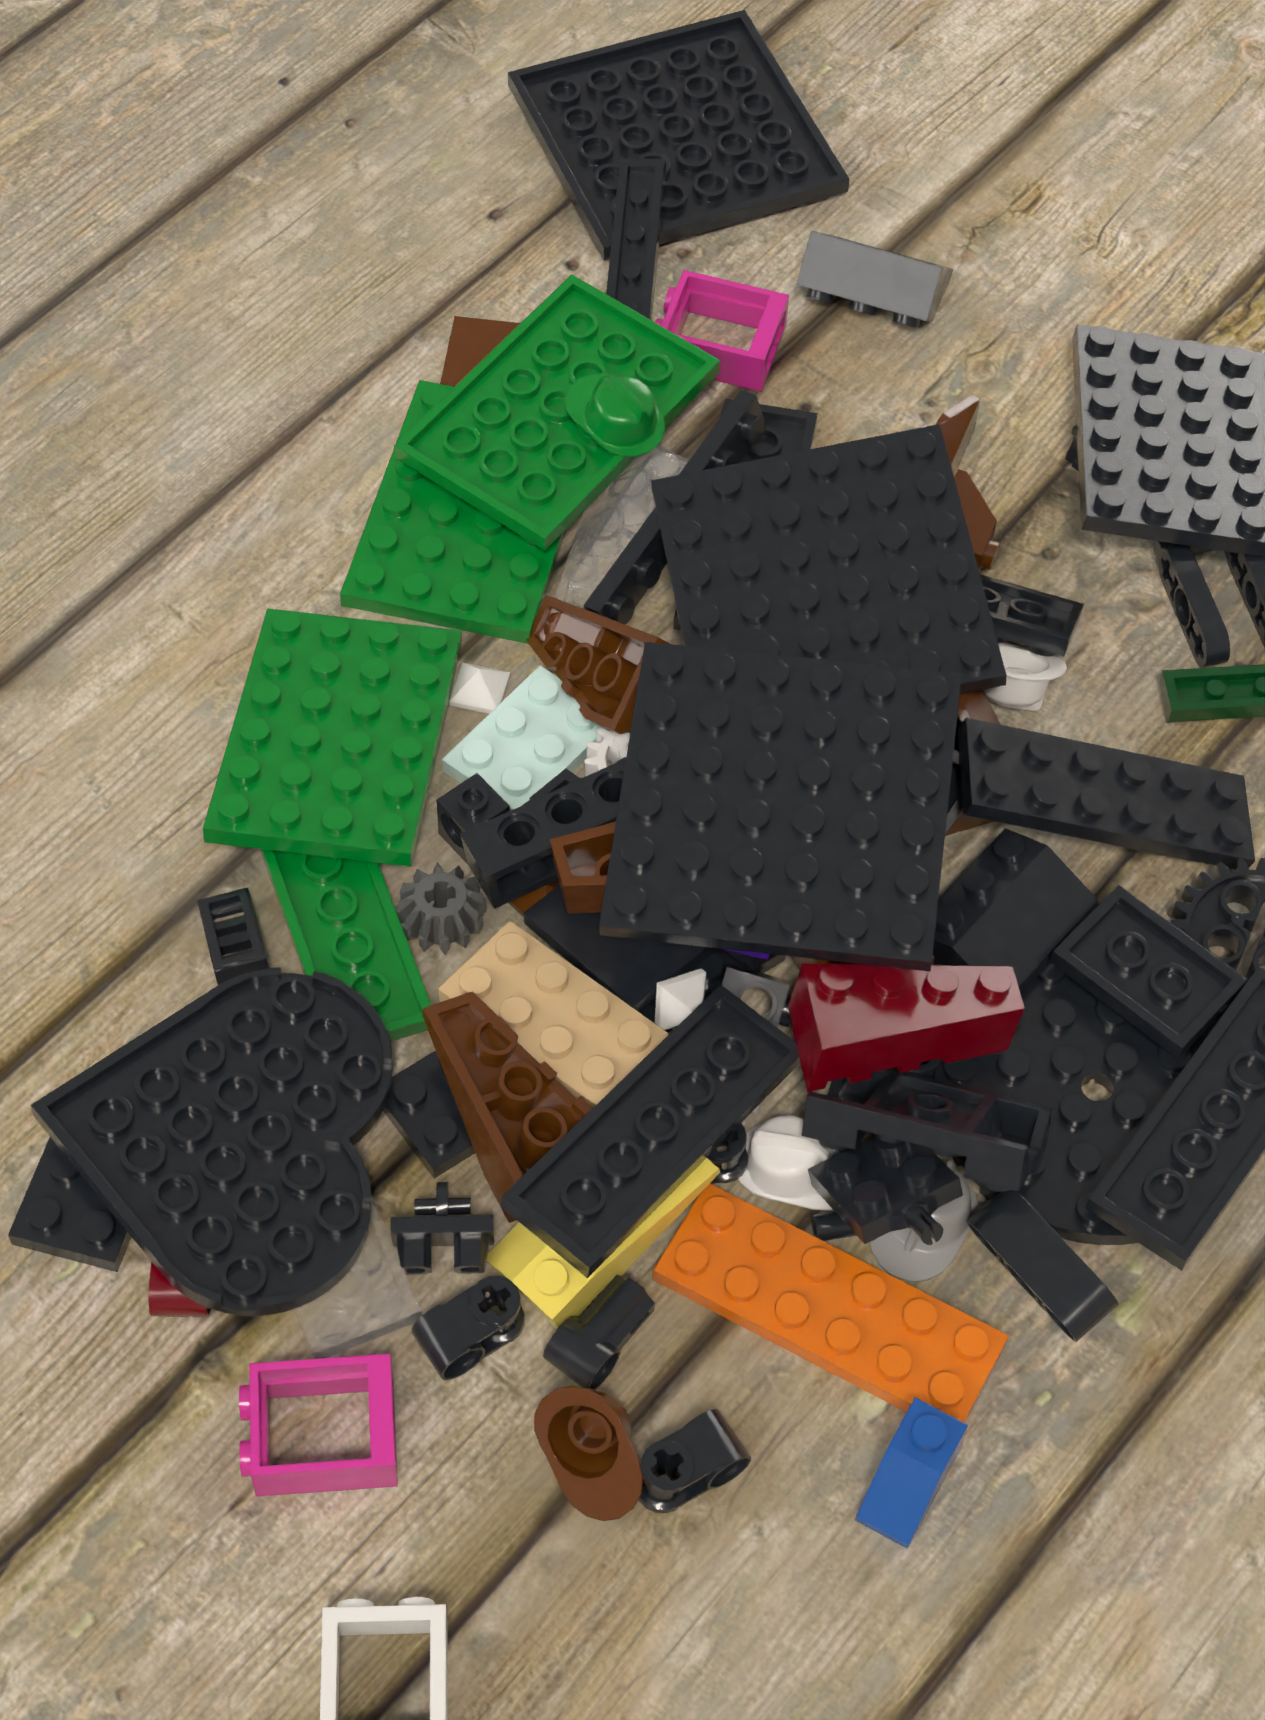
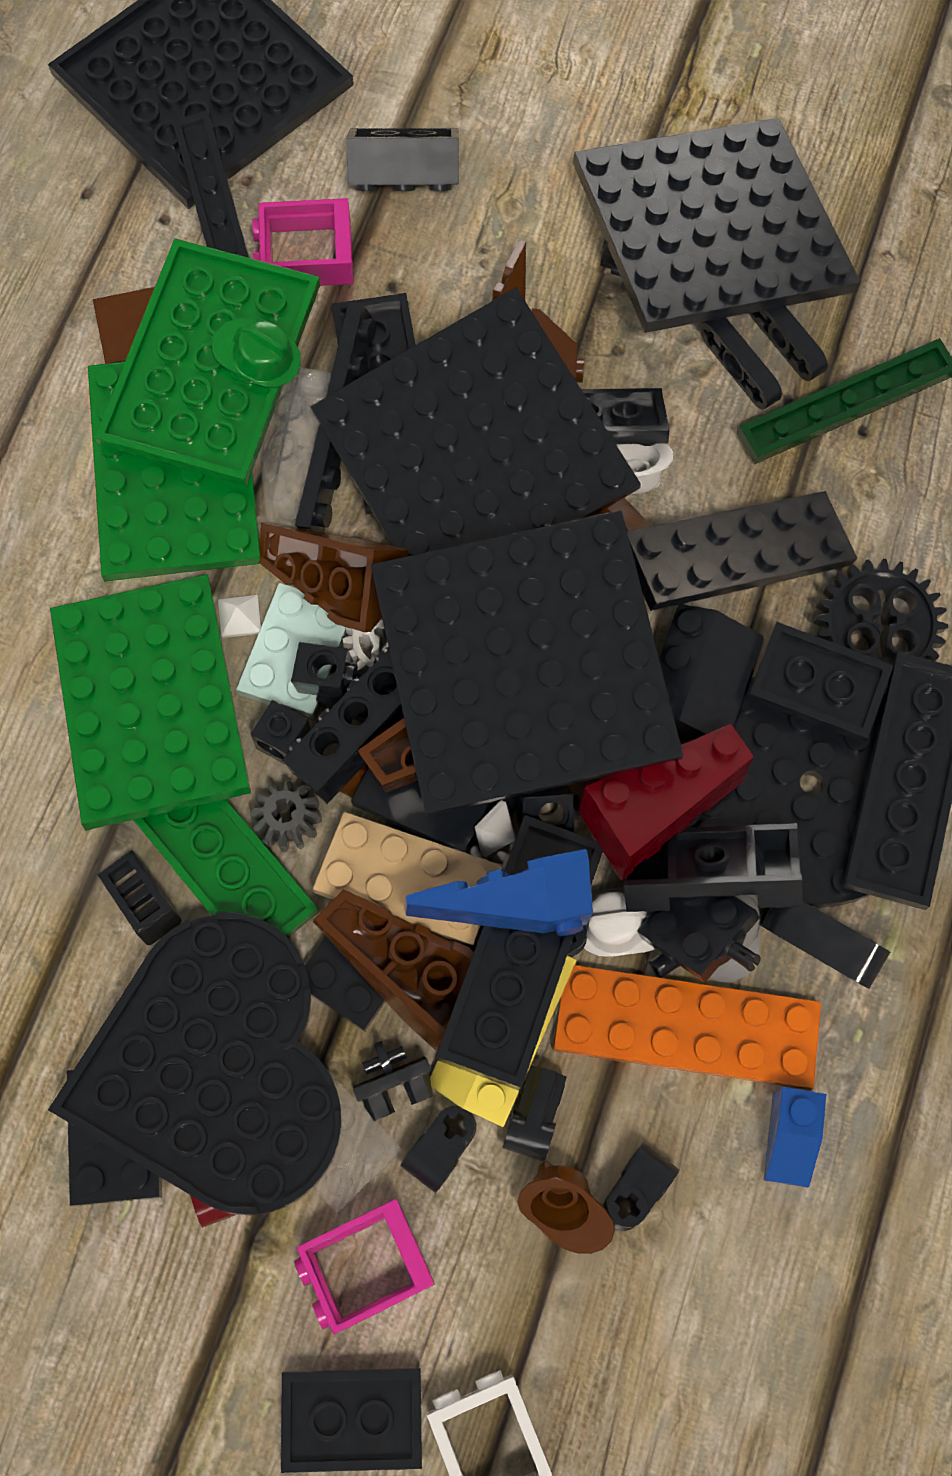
camera: 20 degrees left, 15 degrees up
none -> black plate [281,1368,422,1473]
none -> black brick [291,642,358,699]
none -> blue wedge [404,849,593,936]

